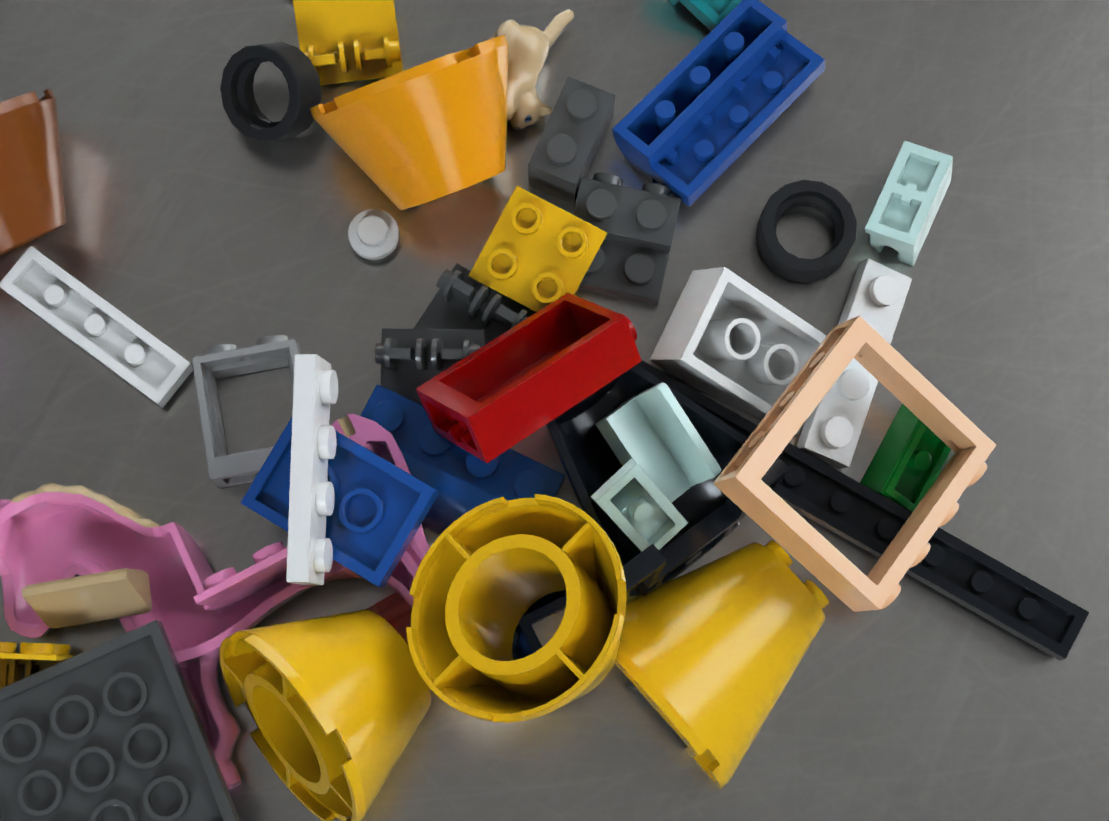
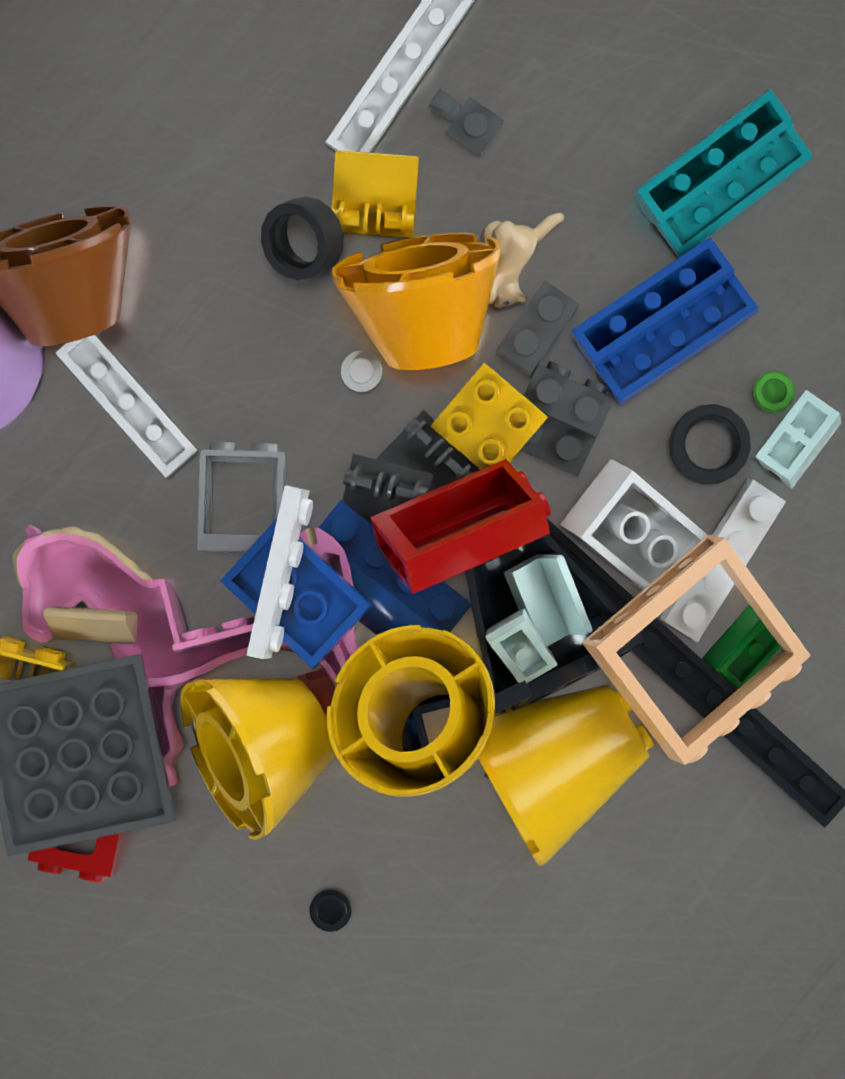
camera: 20 degrees right, 10 degrees up
none -> bright green tile [752,371,795,413]

